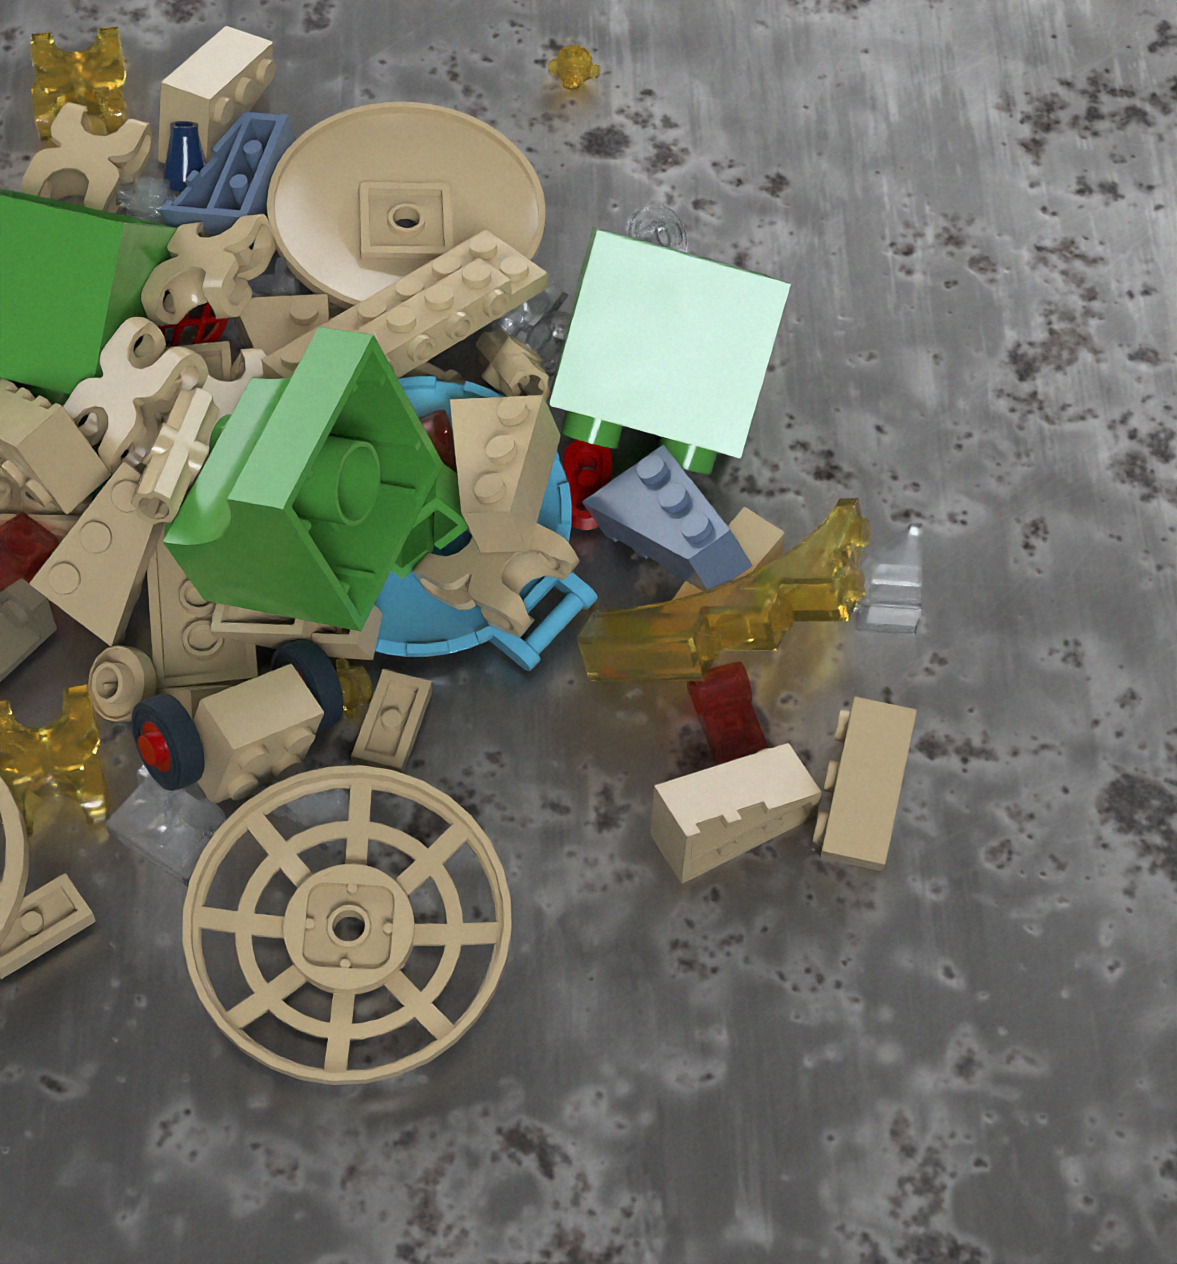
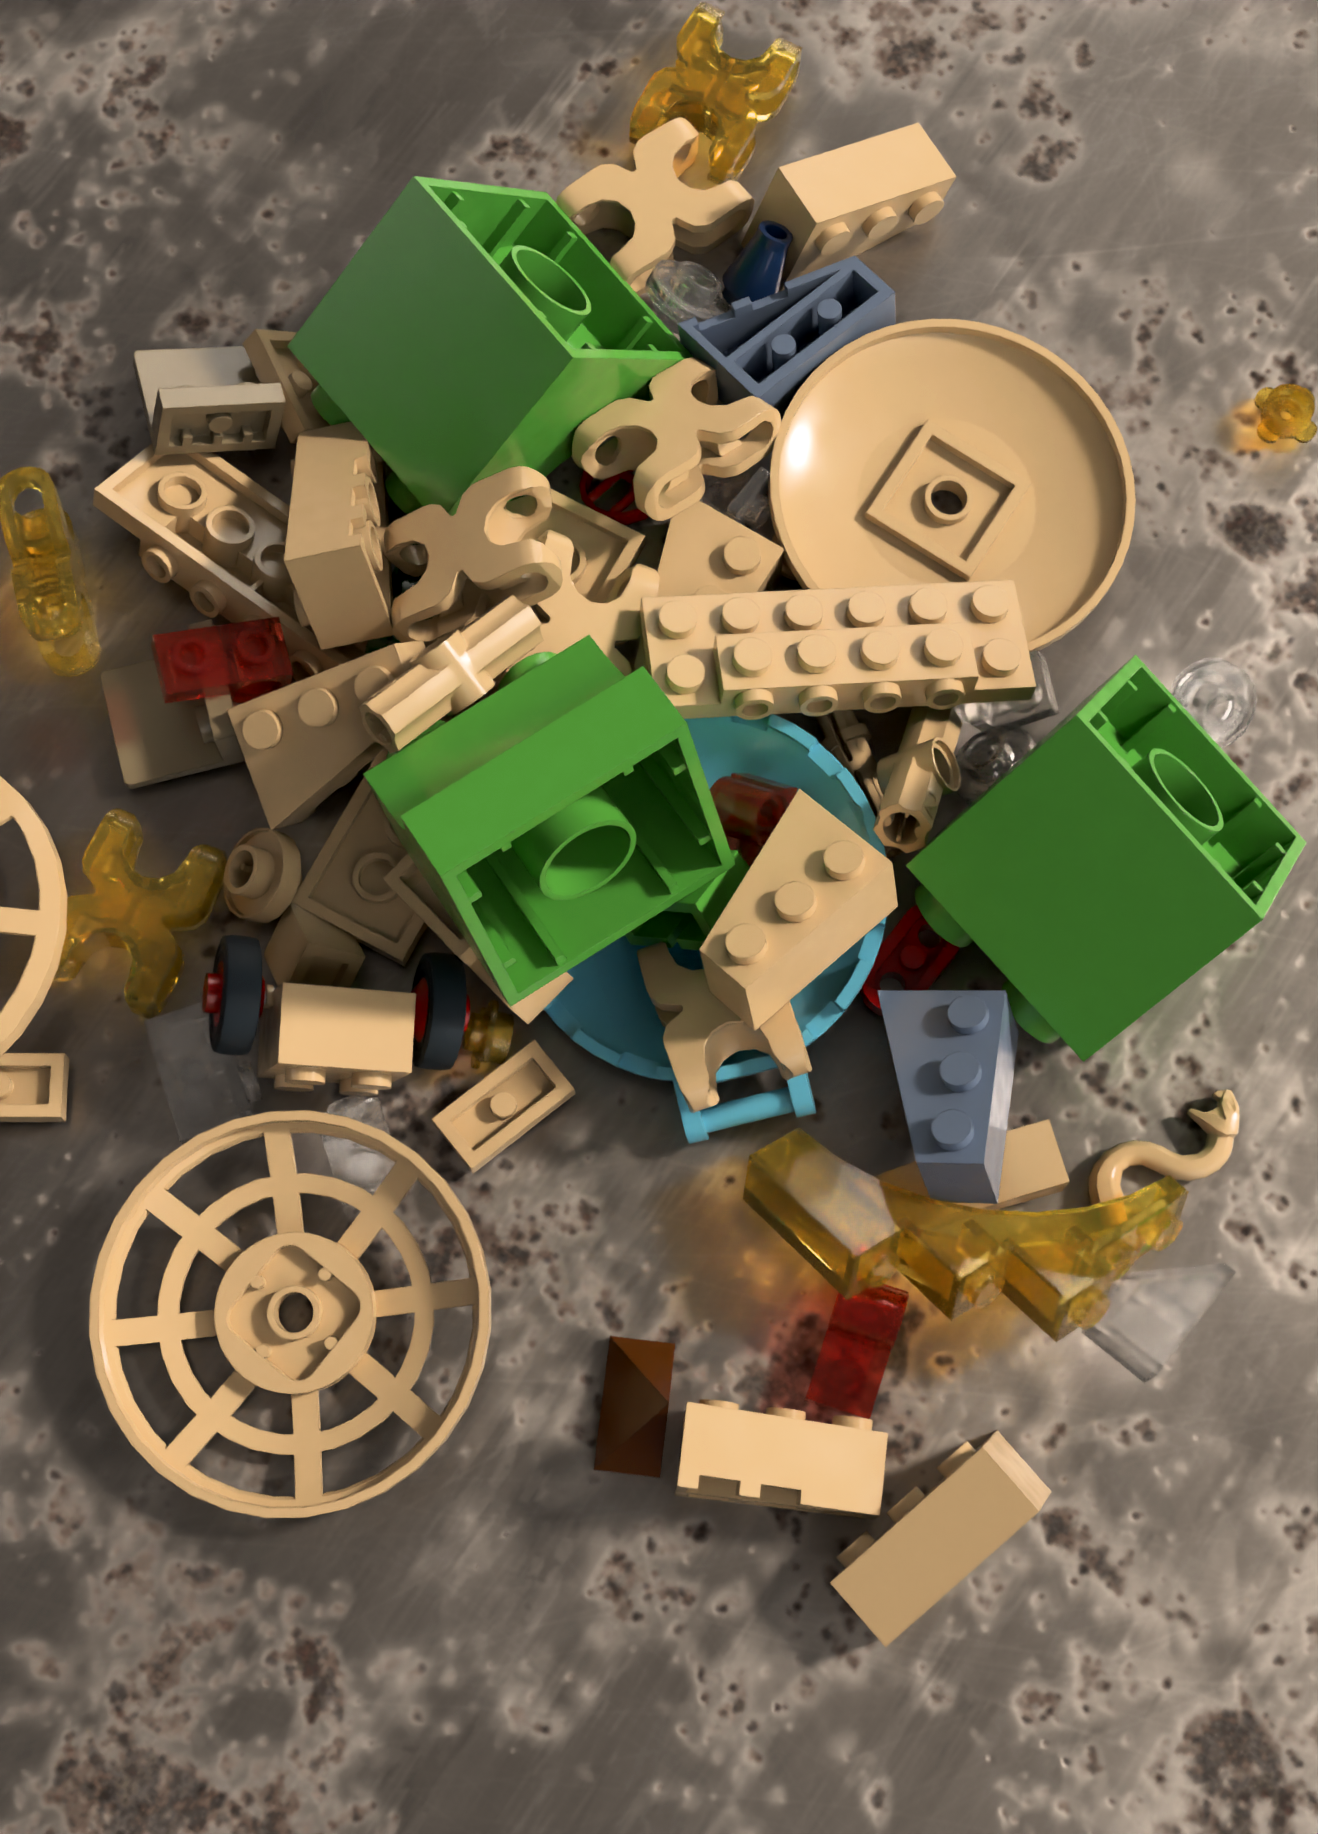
camera: 35 degrees right, 15 degrees up
none -> reddish brown slope [594,1336,675,1478]
none -> tan animal [1088,1089,1240,1234]

